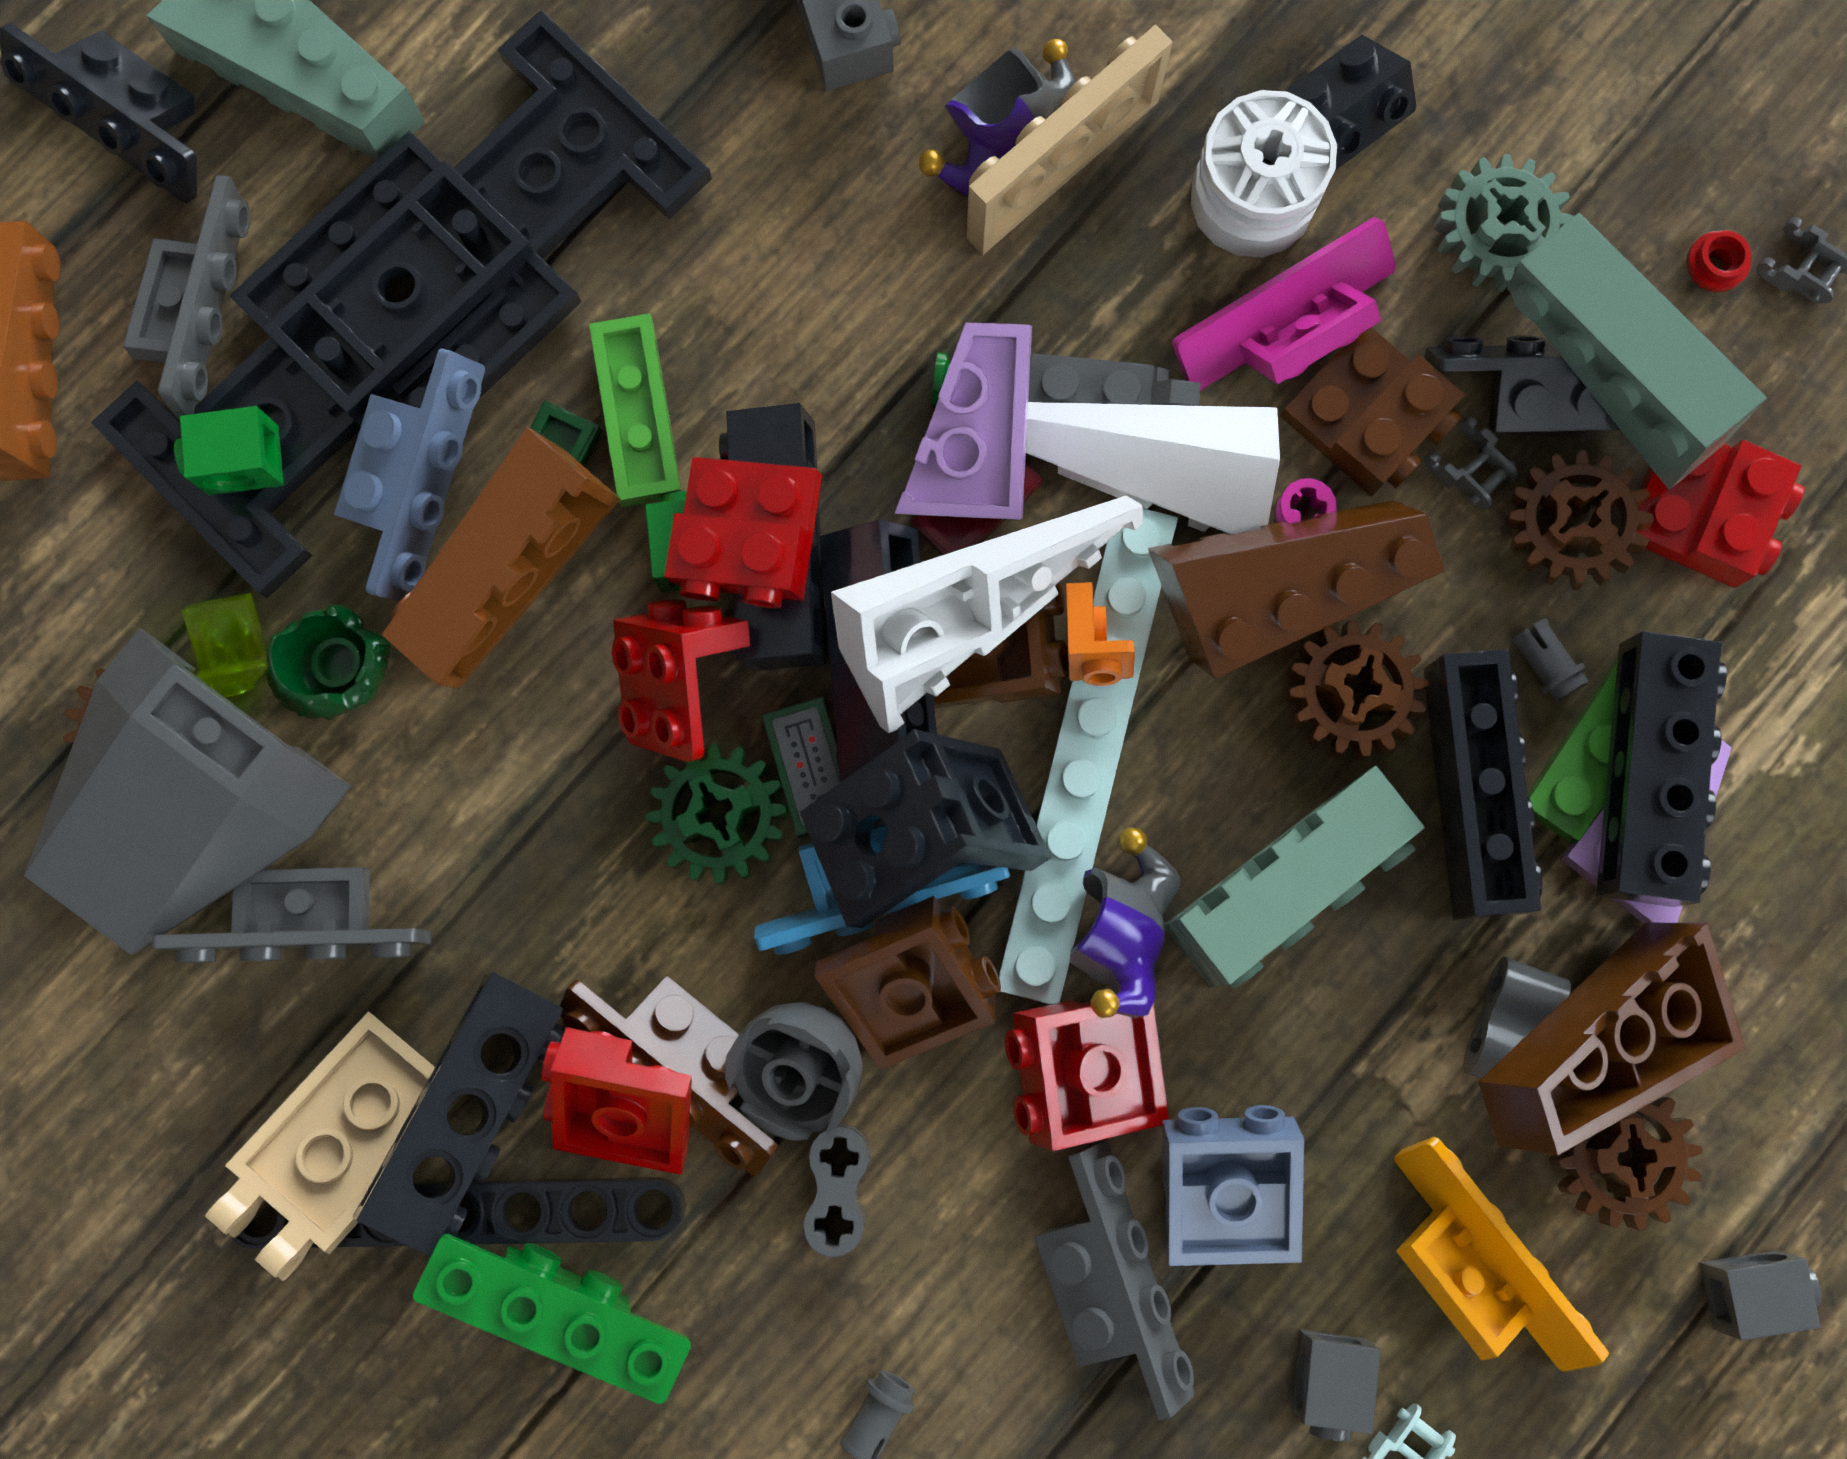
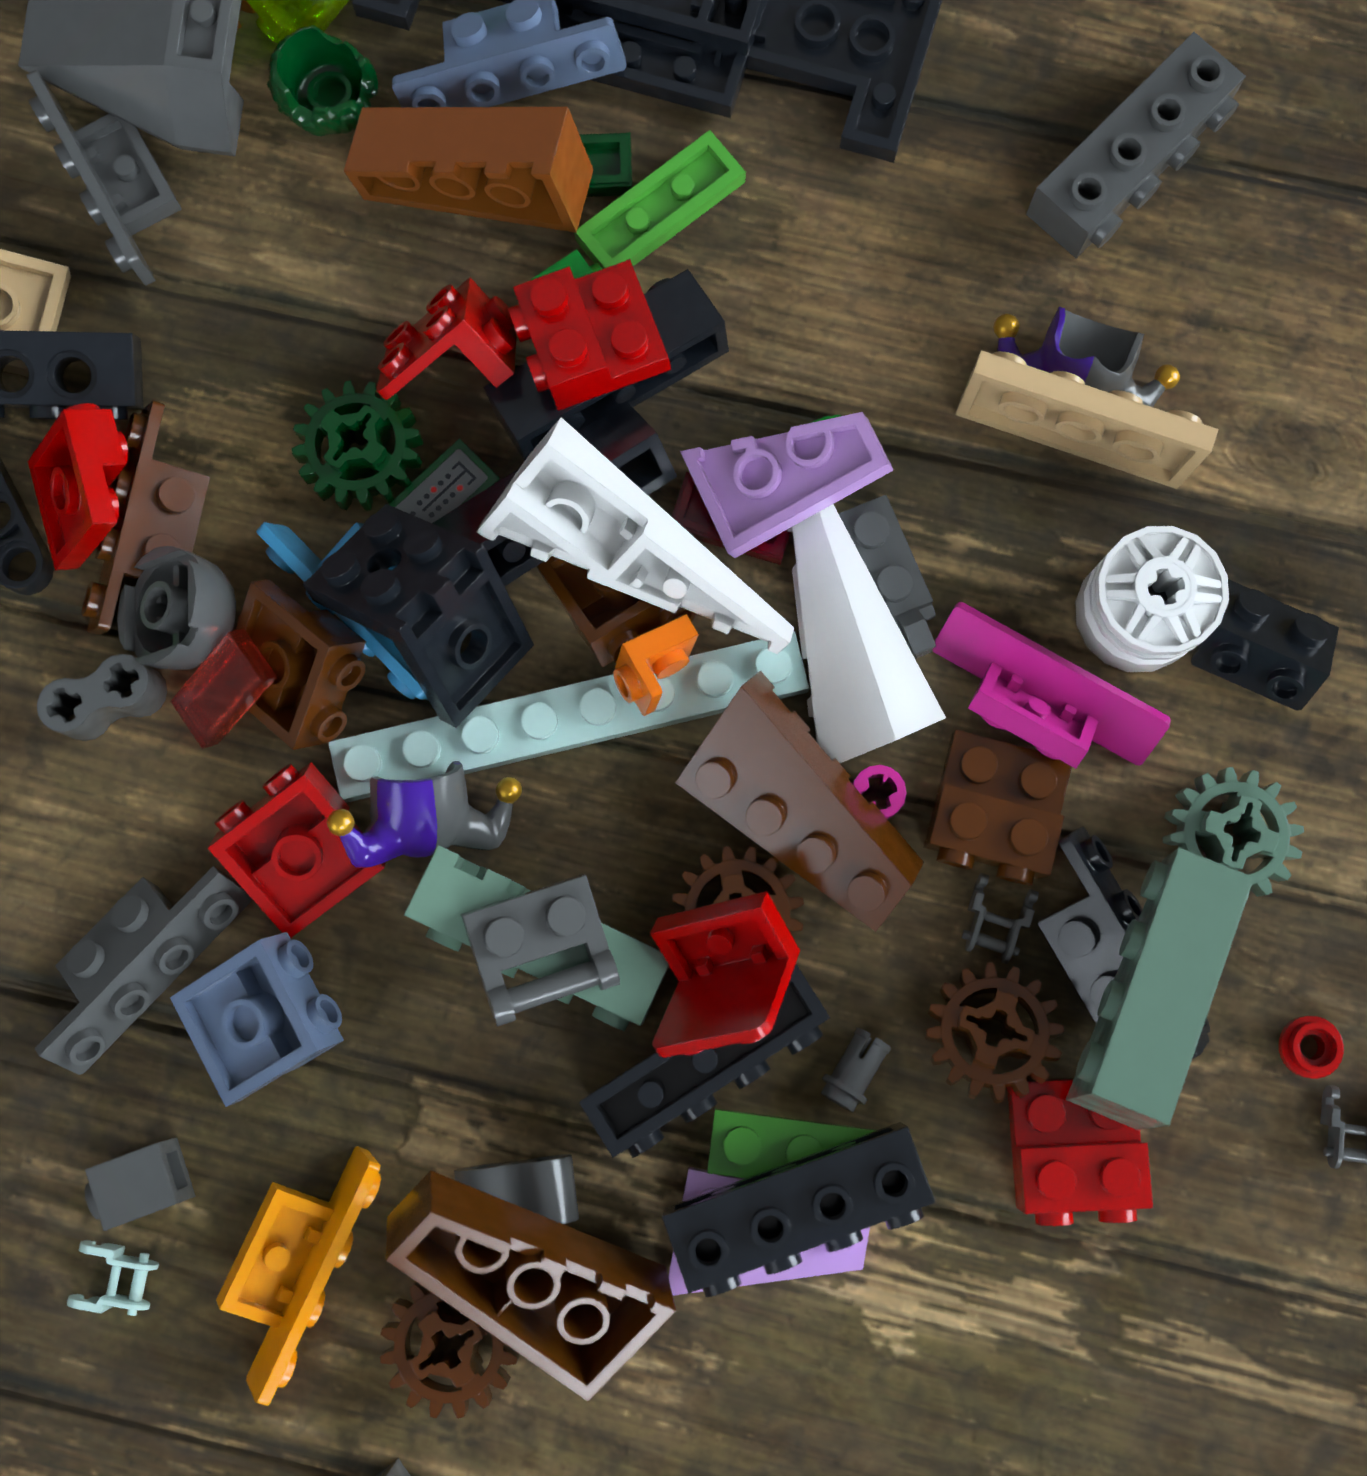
camera: 65 degrees right, 0 degrees up
none -> clear red tile [170,628,277,749]
none -> dark grey plate [461,874,620,1027]
none -> red bracket [650,891,800,1058]

